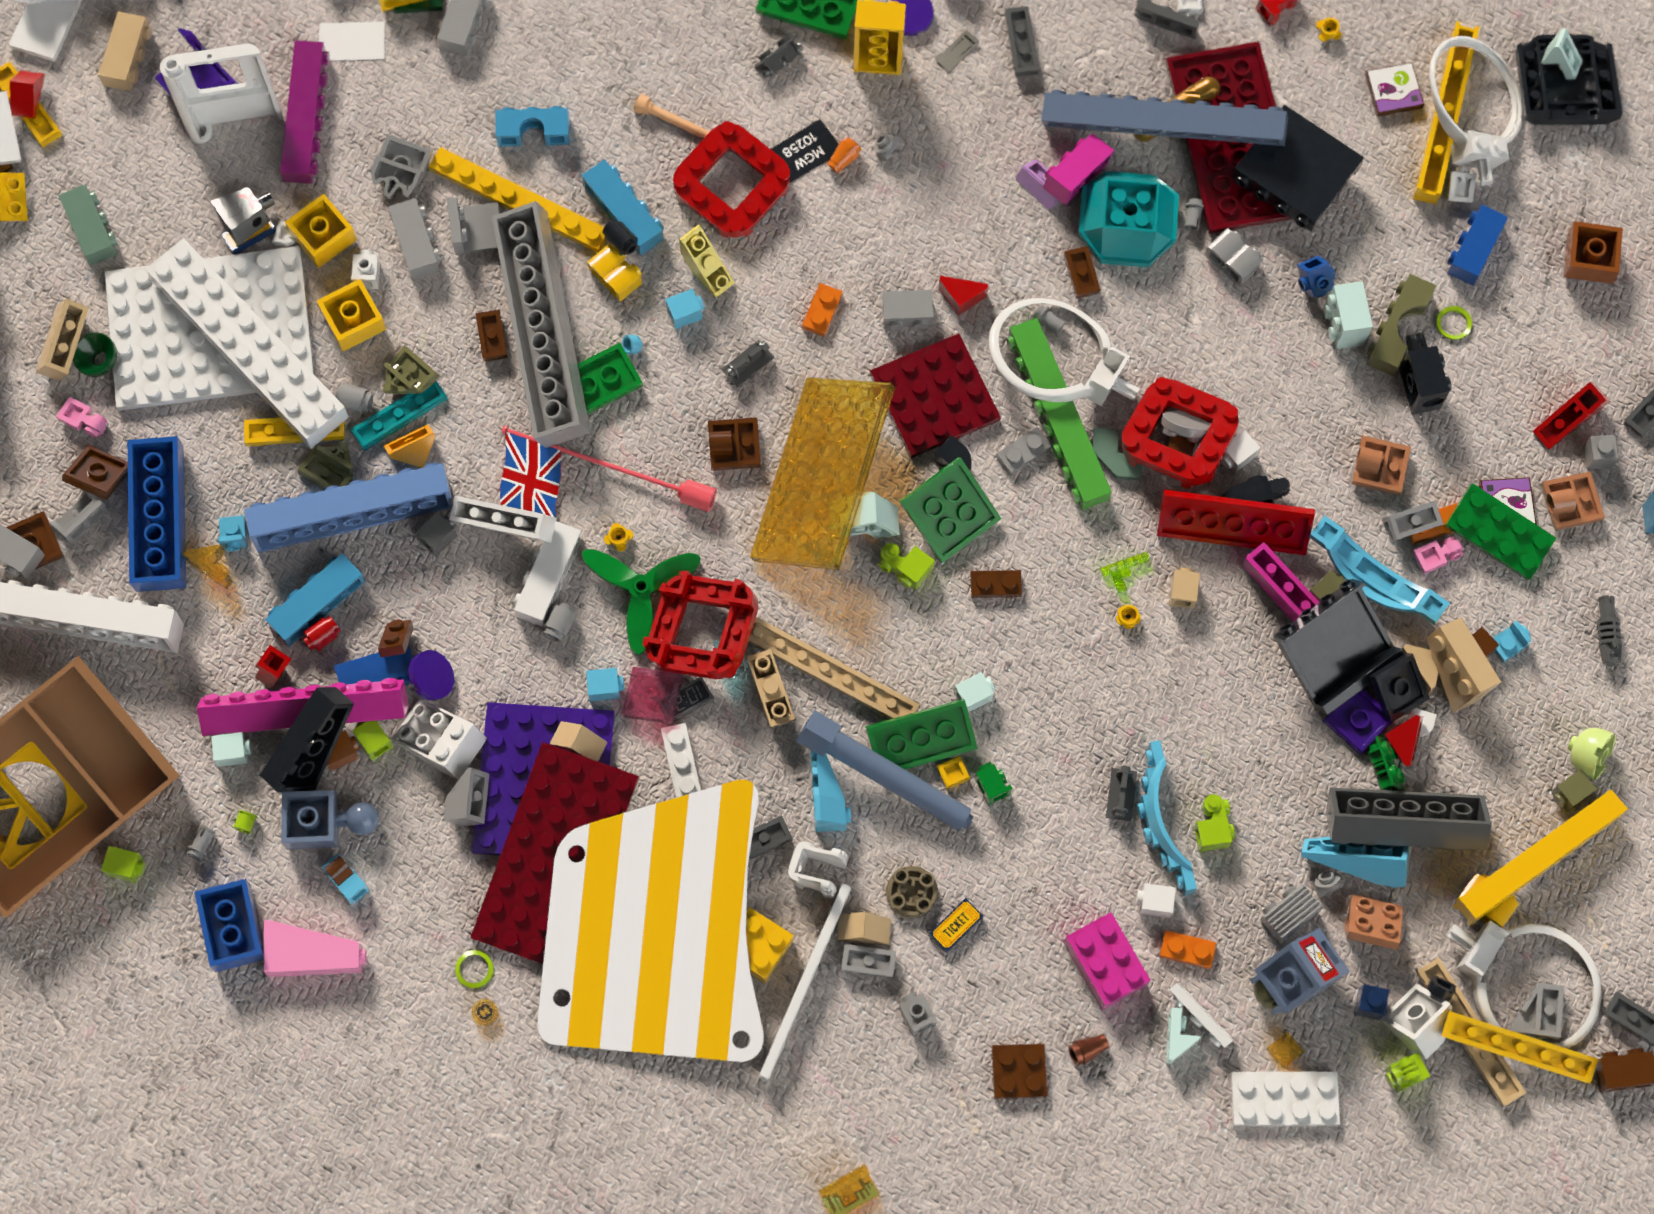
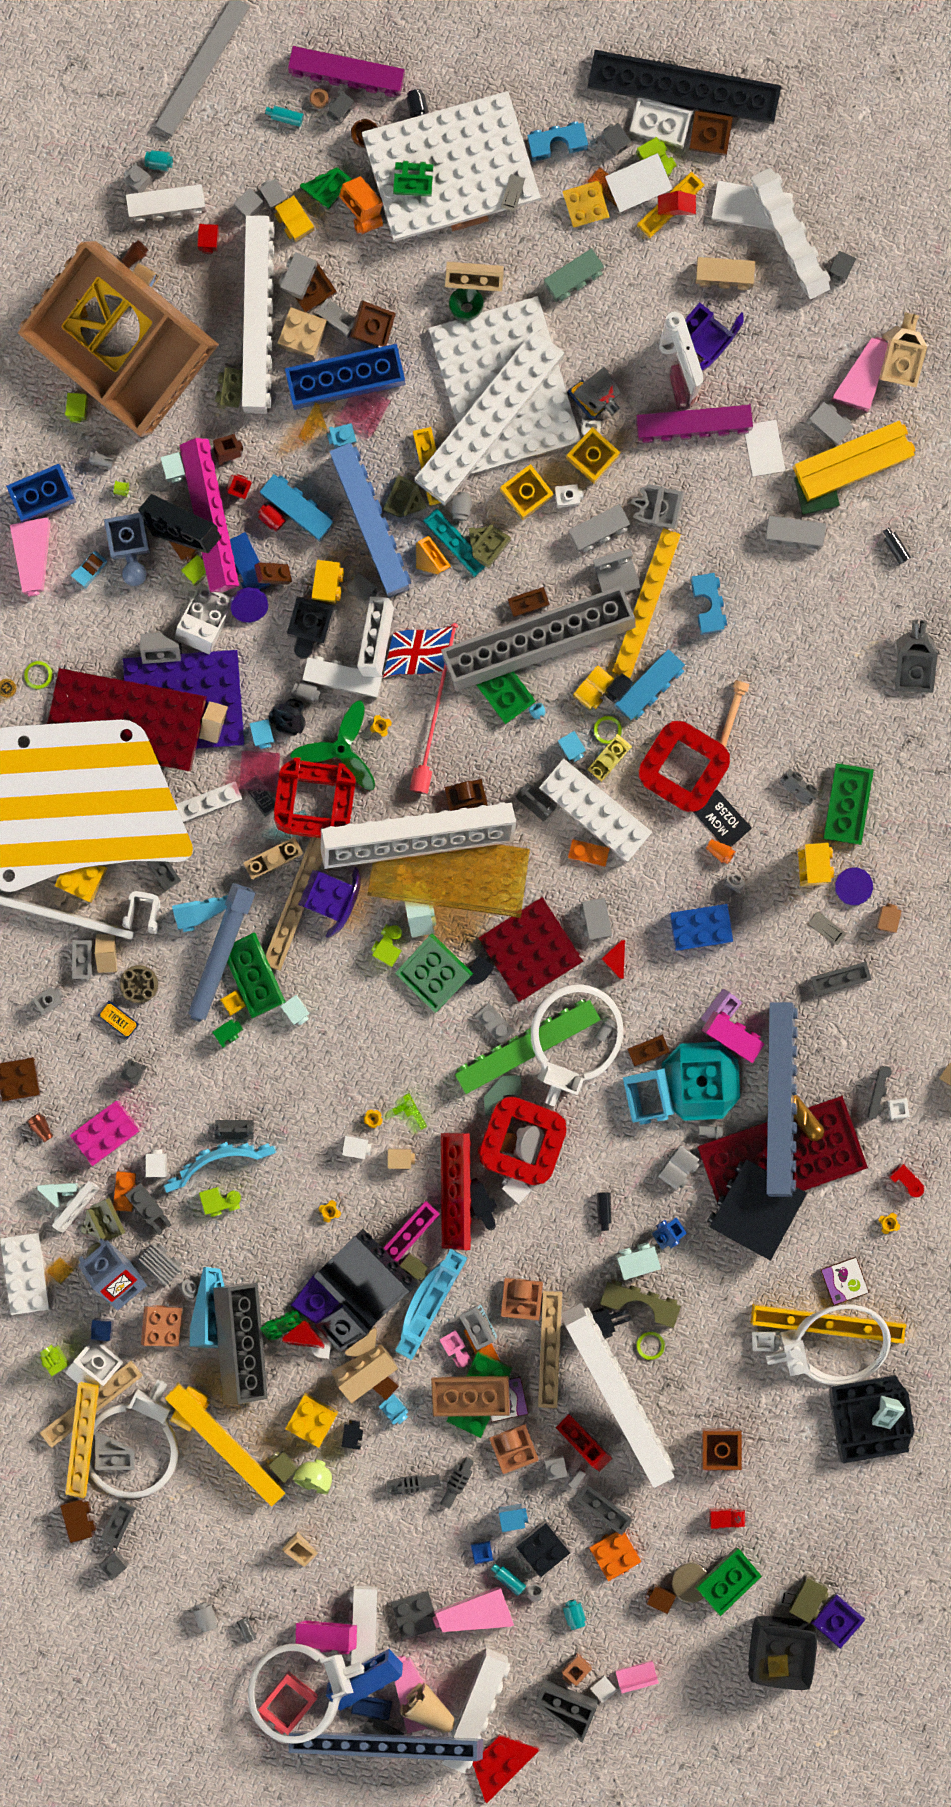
camera: 80 degrees right, 15 degrees up
bright pink plate [56,397,108,438] -> none
reddish brown plate [970,570,1022,598] -> none
black tile [1427,974,1456,1001] -> none
blue brick [1447,205,1508,286] -> none
none -> olive slope [80,1198,125,1241]
none -> dark grey brick [120,1059,147,1085]
none -> dark grey hinge [124,1182,171,1235]
none -> copper brick [213,434,243,465]
none -> olive bracket [214,367,243,409]
none -> black tile [268,698,306,736]
none -> tan brick [278,307,328,360]
none -> yellow brick [285,1393,339,1448]
none -> black brick [287,596,335,659]
none -> dark purple piece [298,867,361,938]
none -> yellow brick [312,560,344,605]
none -> yellow plate [319,1200,341,1223]
none -> white brick [320,803,516,869]
none -> clear pink tile [339,392,390,435]
none -> black brick [341,1419,363,1450]
none -> white brick [342,1136,372,1159]
none -> medium nougat tile [431,1376,510,1417]
none -> dark grey hinge [440,1457,474,1509]
none -> tan plate [538,1291,562,1408]
none -> white brick [539,759,652,863]
none -> white brick [561,1303,675,1488]
none -> light grey tile [568,1467,586,1489]
none -> lime piece [594,716,622,744]
none -> black cylinder [597,1192,612,1231]
none -> medium azure window [623,1068,675,1125]
none -> clear pink tile [669,364,687,410]
none -> blue brick [669,904,733,951]

